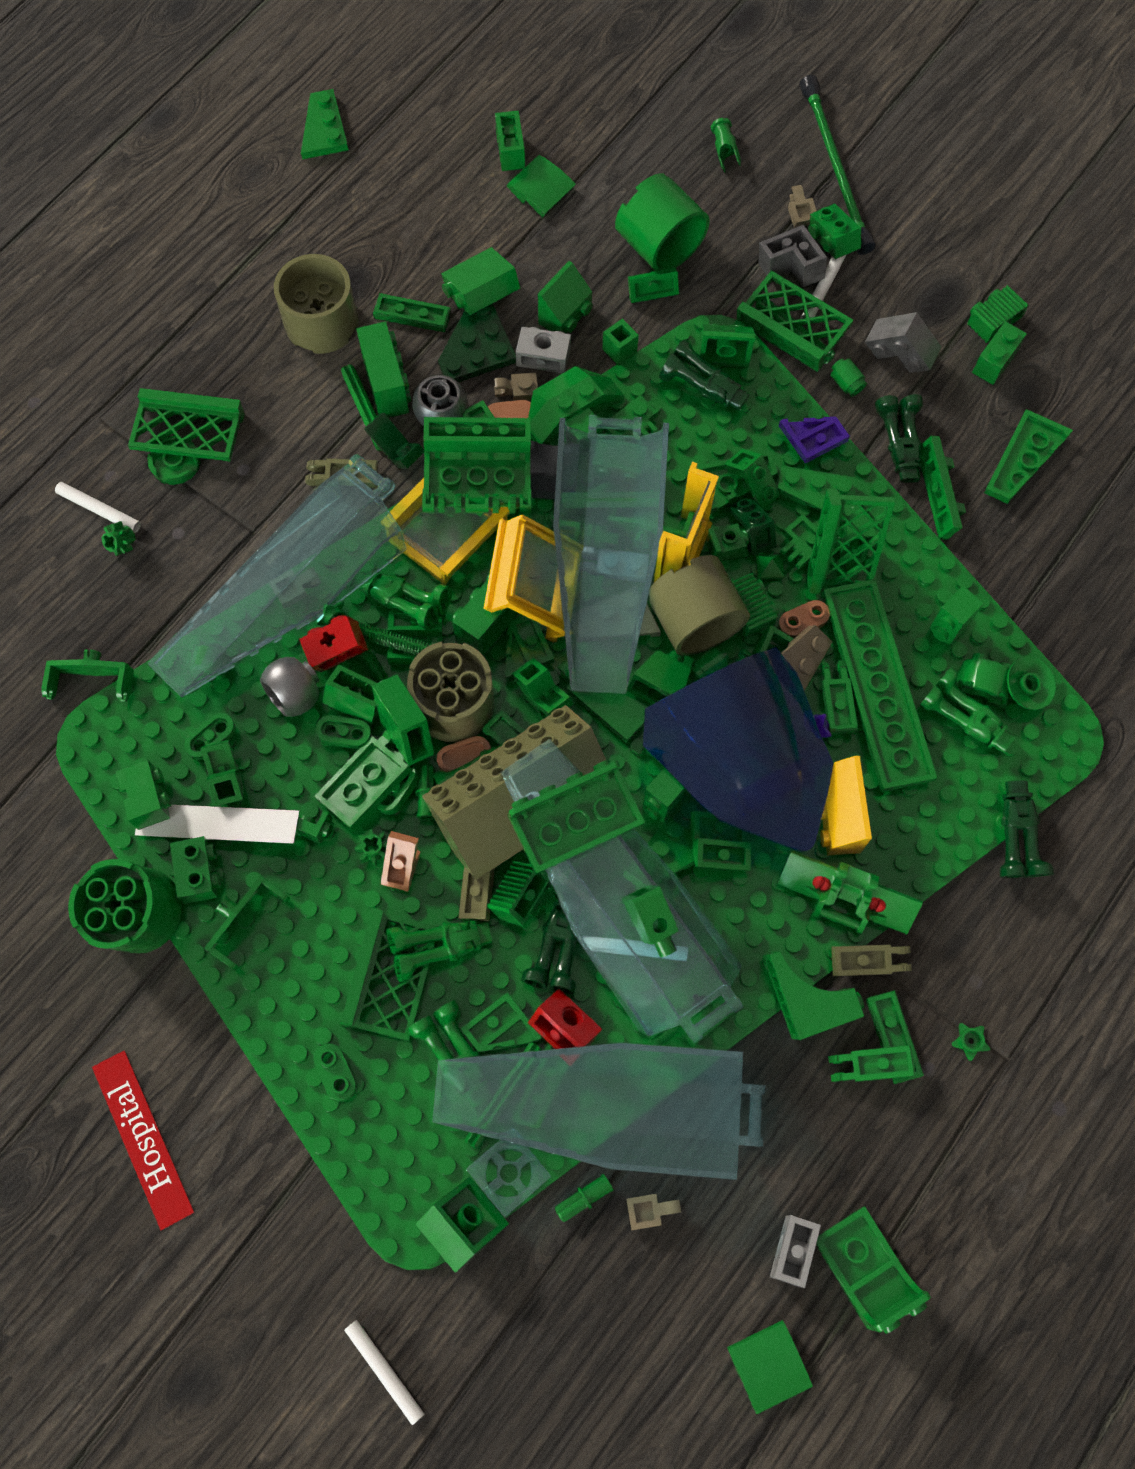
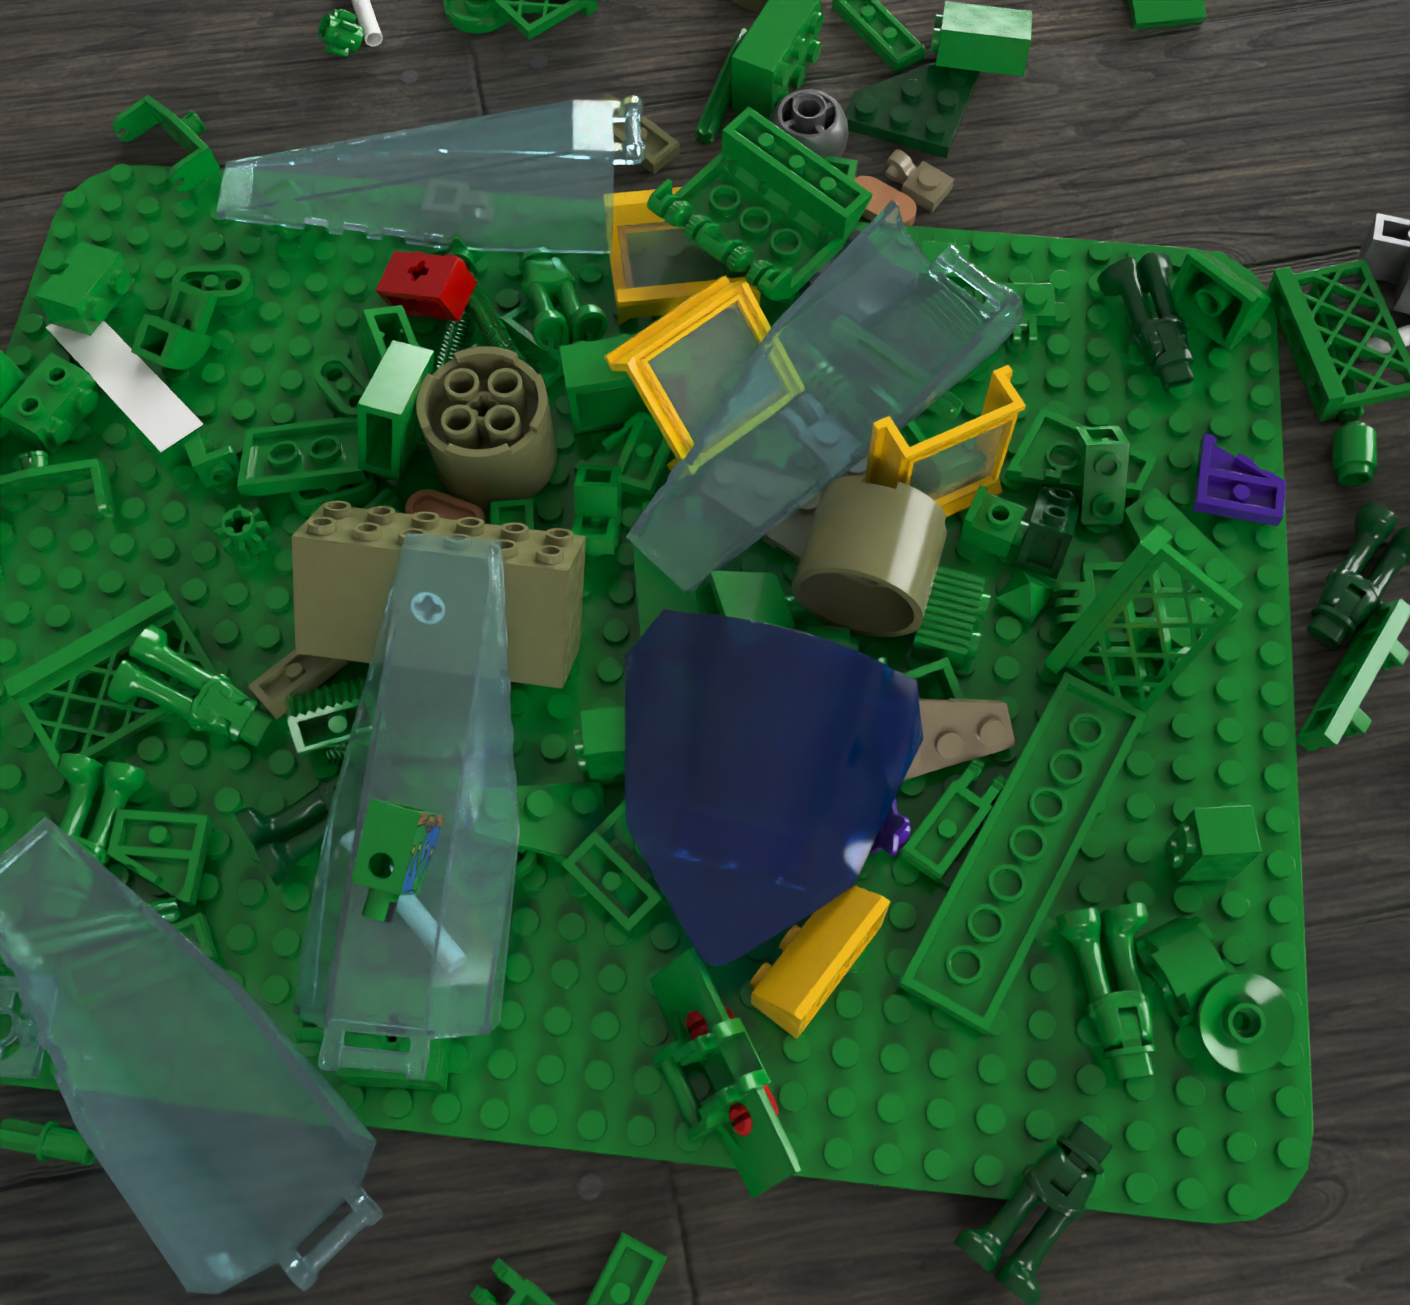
camera: 45 degrees right, 5 degrees down
flat silver wheel [260,657,319,717] -> none
dark green bracket [365,413,424,469] -> none
nougat slope [381,831,420,892] -> none
green bracket [508,760,645,875] -> none
light grey brick [516,327,571,373] -> none
green wedge [528,366,624,445] -> none
red brick [528,989,602,1064] -> none
green slope [538,261,593,334] -> none
green brick [602,318,639,366] -> none
green brick [615,173,710,271] -> none
dark tan plate [626,1194,681,1230] -> none
green hinge [628,267,679,303] -> none
green arch [763,951,864,1040] -> none
nougat plate [778,600,830,638] -> none
olive hinge [831,945,912,976] -> none

